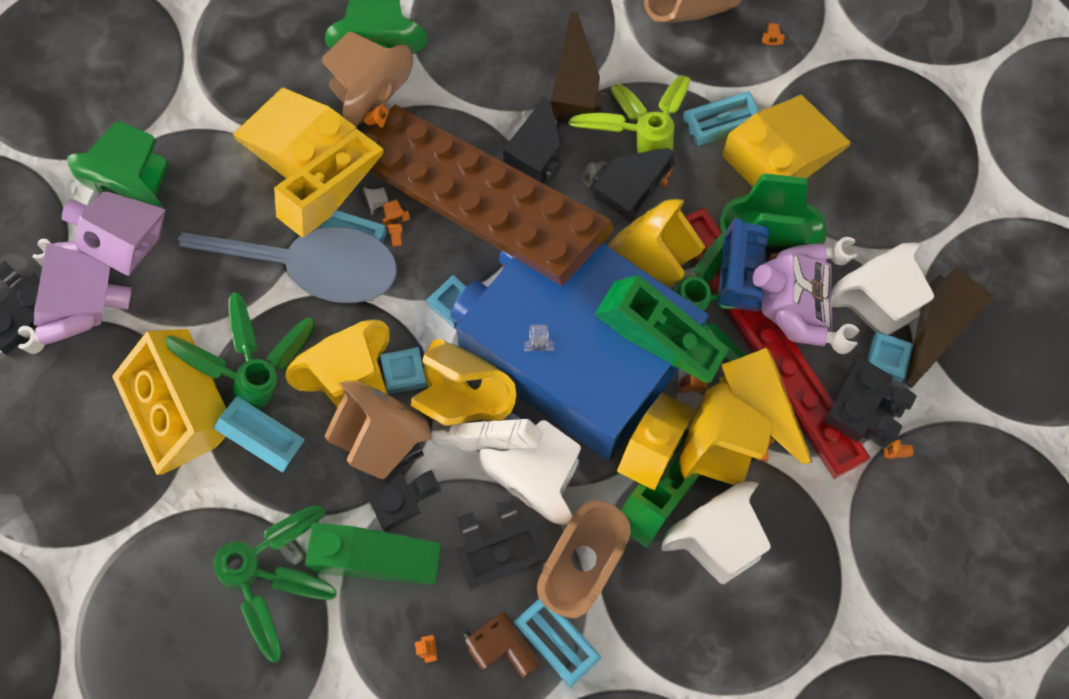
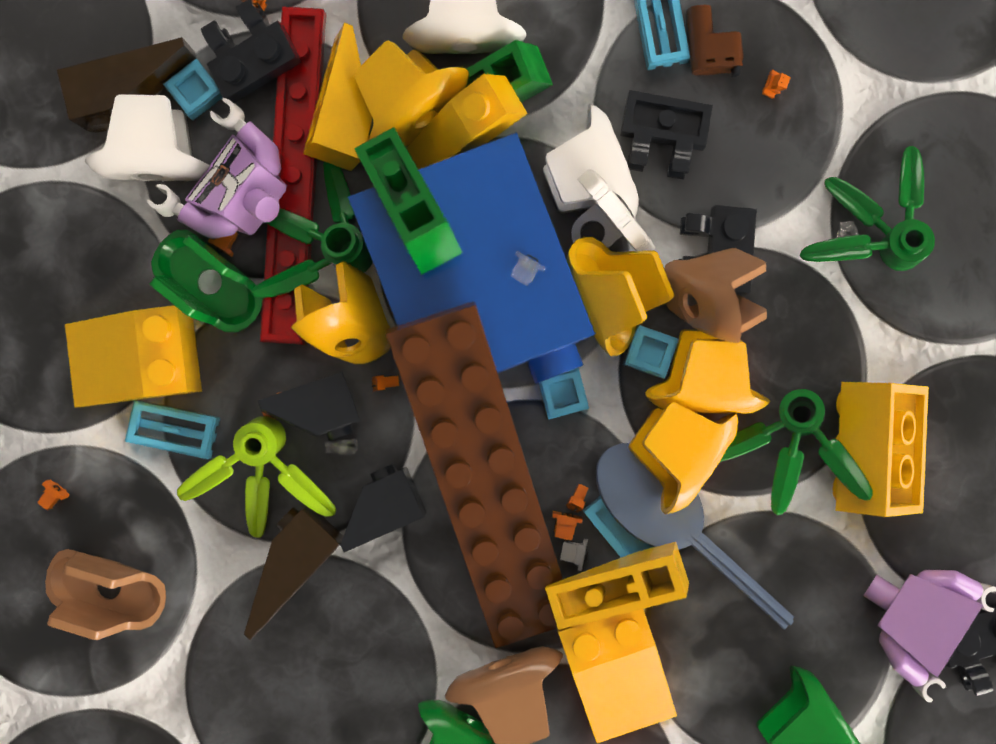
camera: 140 degrees left, 20 degrees up
lavender torso [62,192,165,276] -> none
medium azure tile [213,396,305,473] -> none
green slope [305,522,441,585] -> none
orange piece [363,104,389,128] -> none
medium nougat piece [537,500,631,618] -> none
blue hinge [717,219,769,312] -> none
none -> yellow piece [628,402,738,514]

